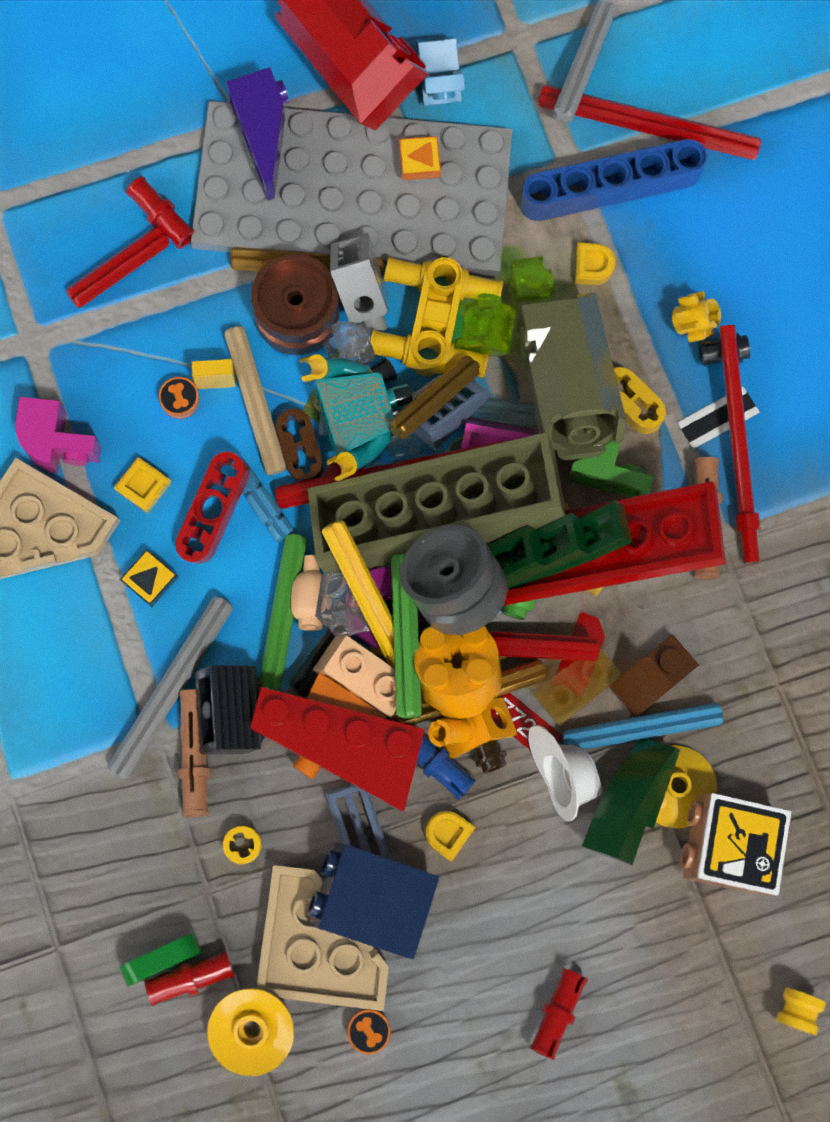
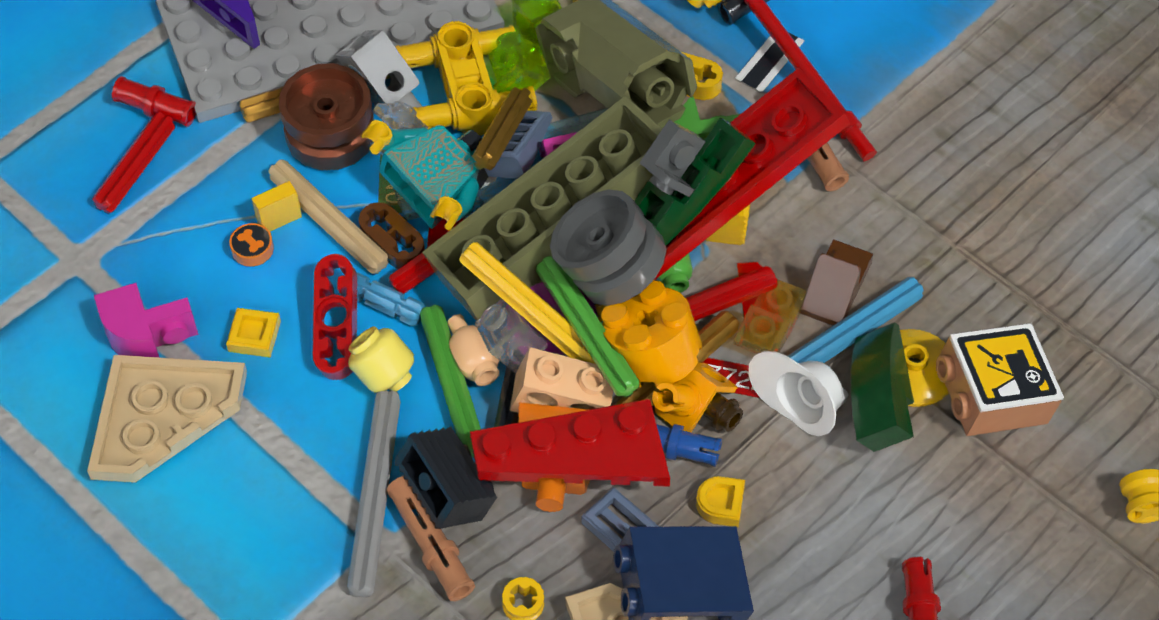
camera: 20 degrees left, 20 degrees down
tile [120,549,179,608] -> none
none -> light yellow head [348,326,414,393]
none -> dark grey bracket [640,119,705,197]

